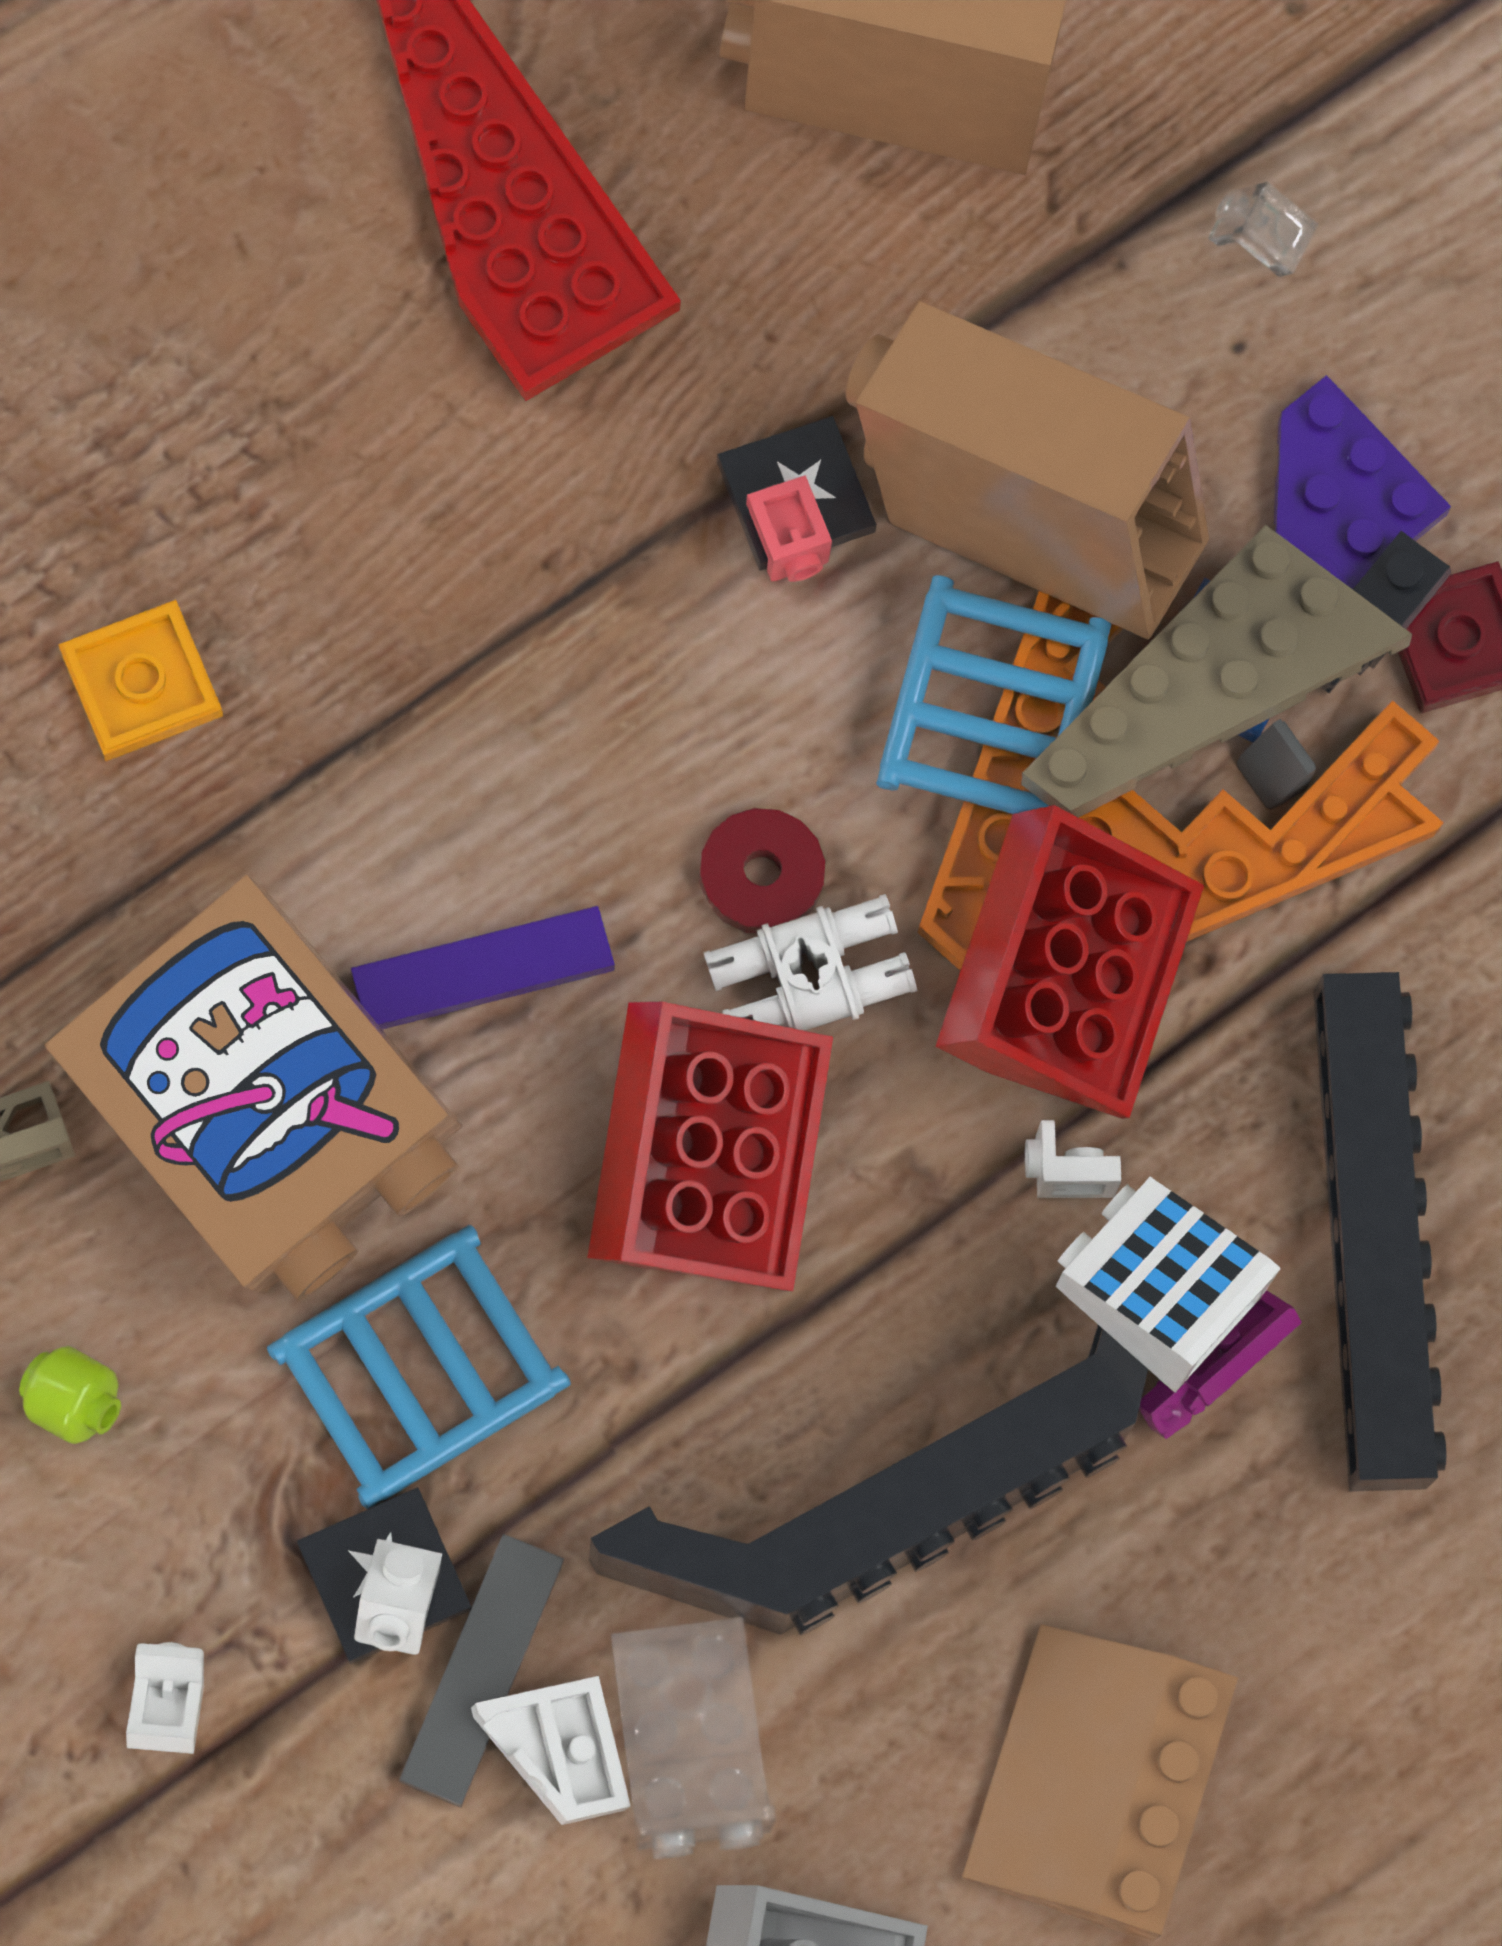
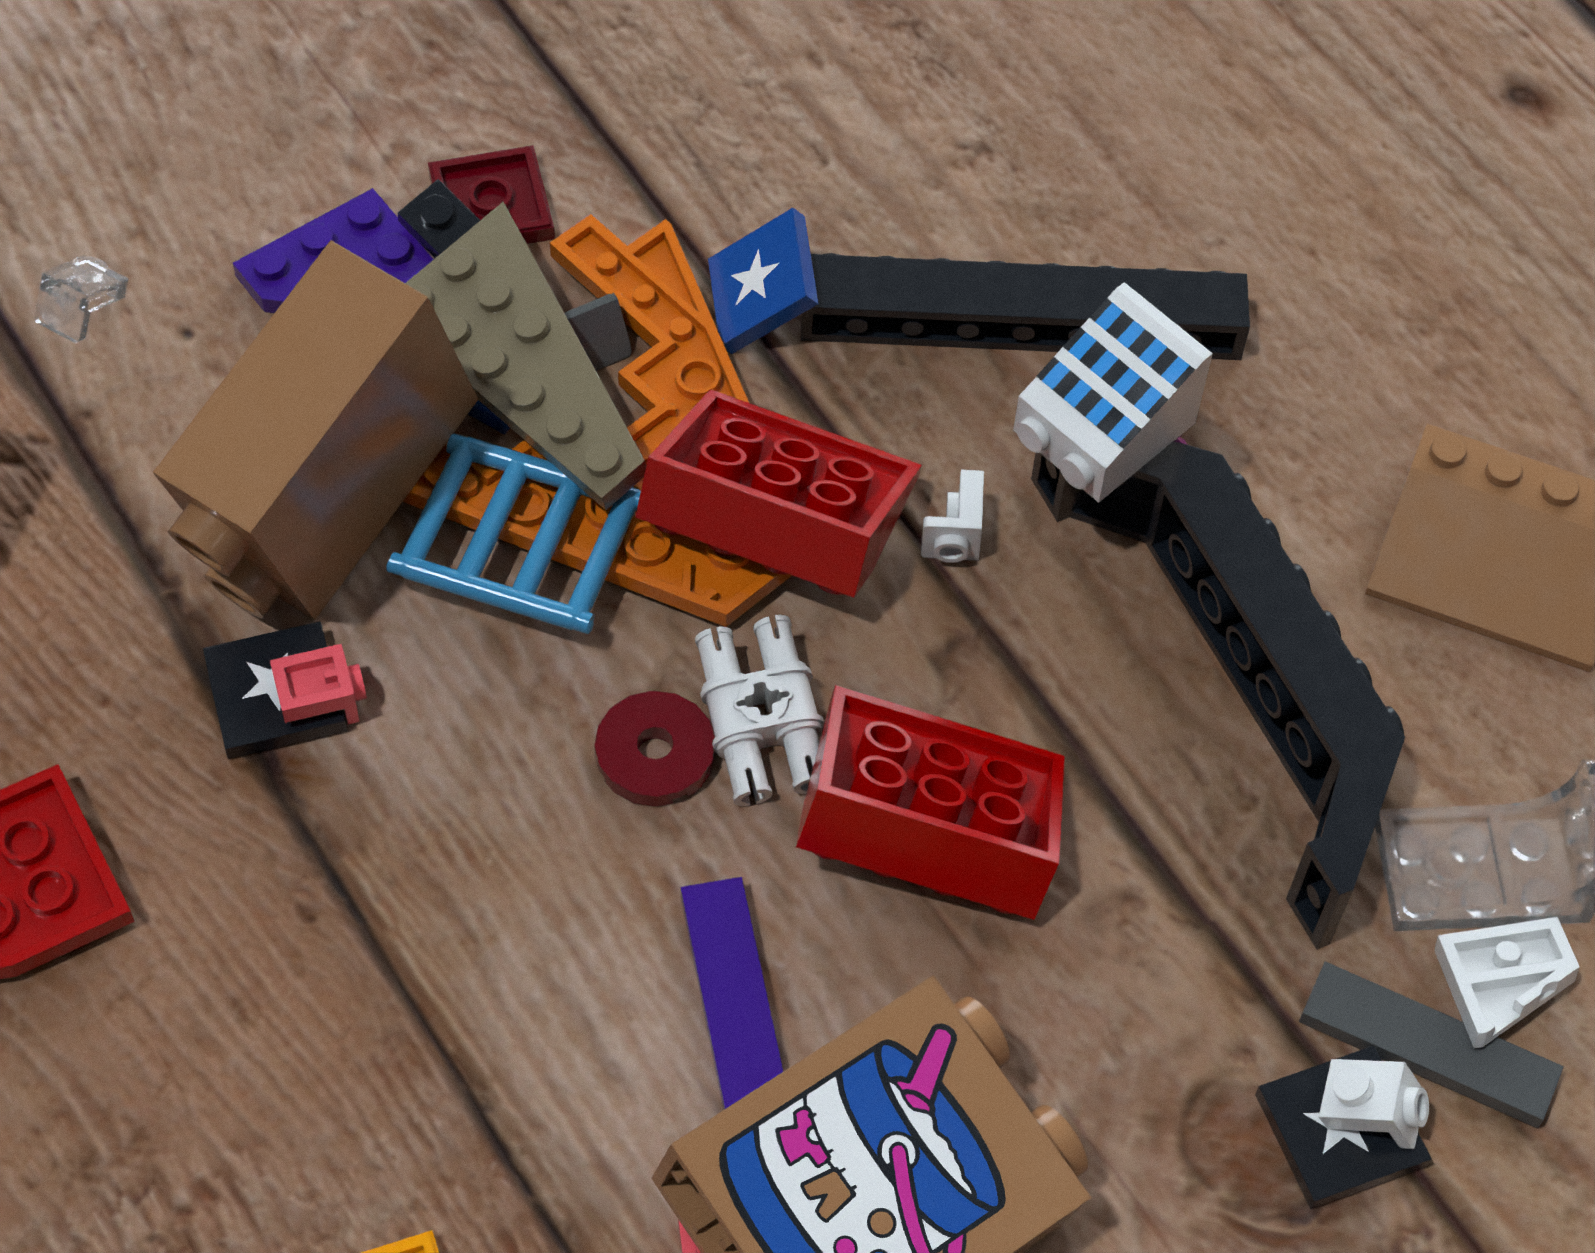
camera: 80 degrees left, 15 degrees down
dark azure bar [267,1224,571,1509] -> none
none -> blue tile [708,208,818,354]

